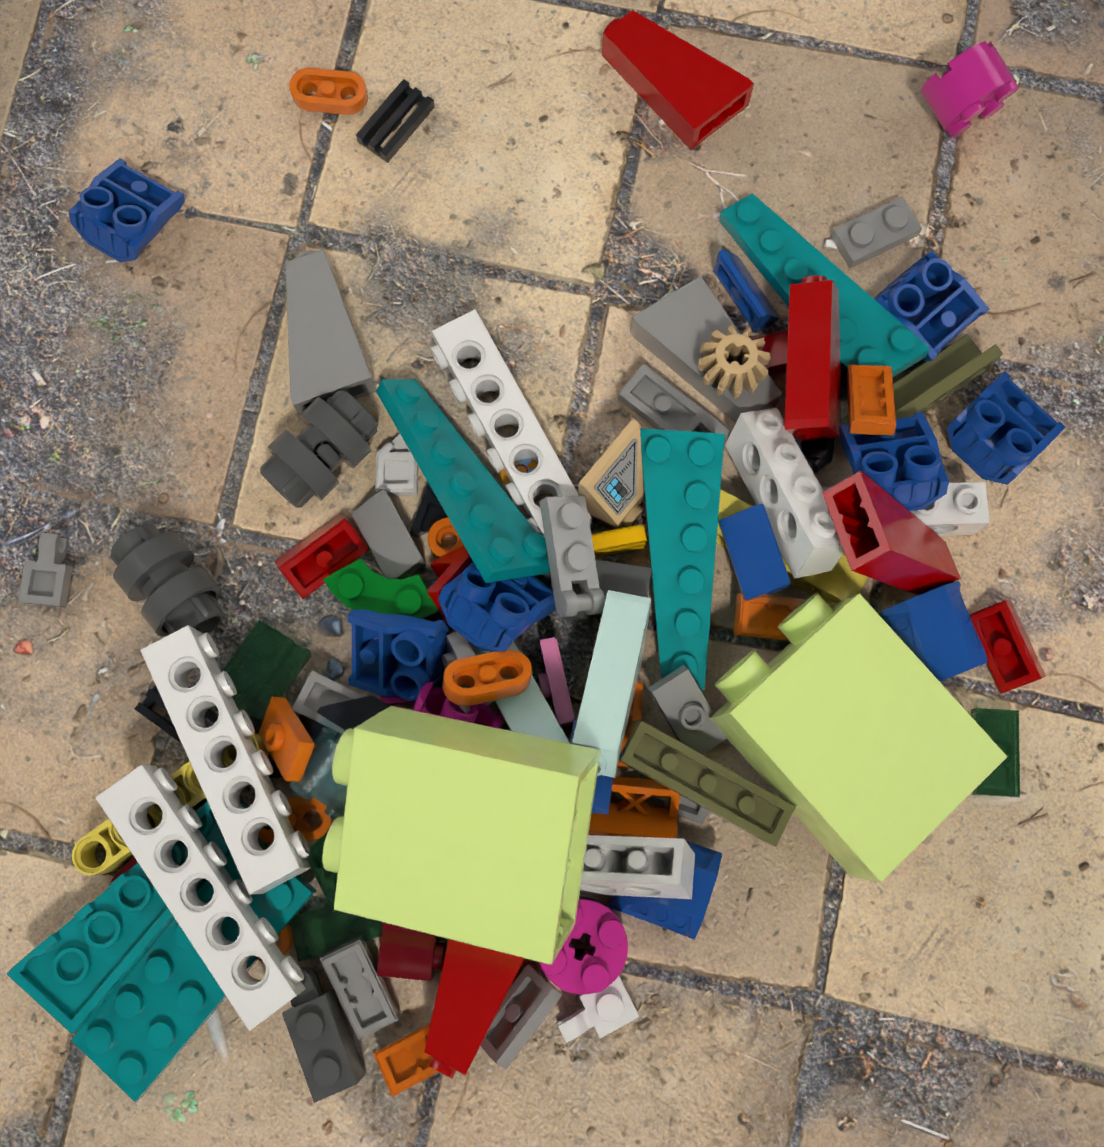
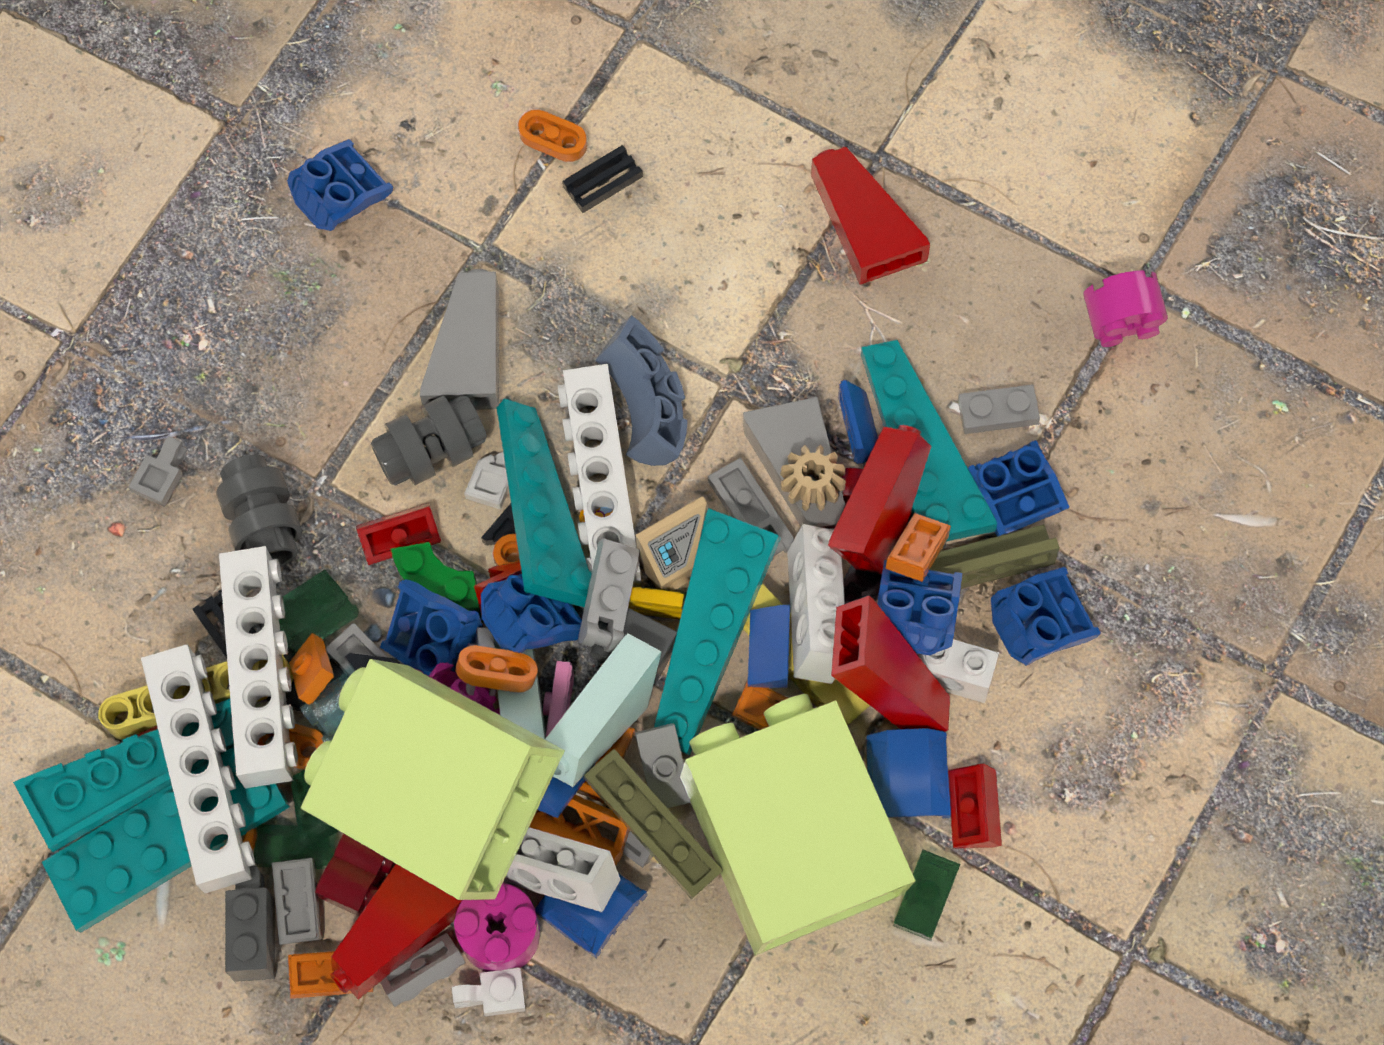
camera: 20 degrees right, 10 degrees down
light grey slope [351,489,426,579] -> none
none -> sand blue brick [595,315,687,466]

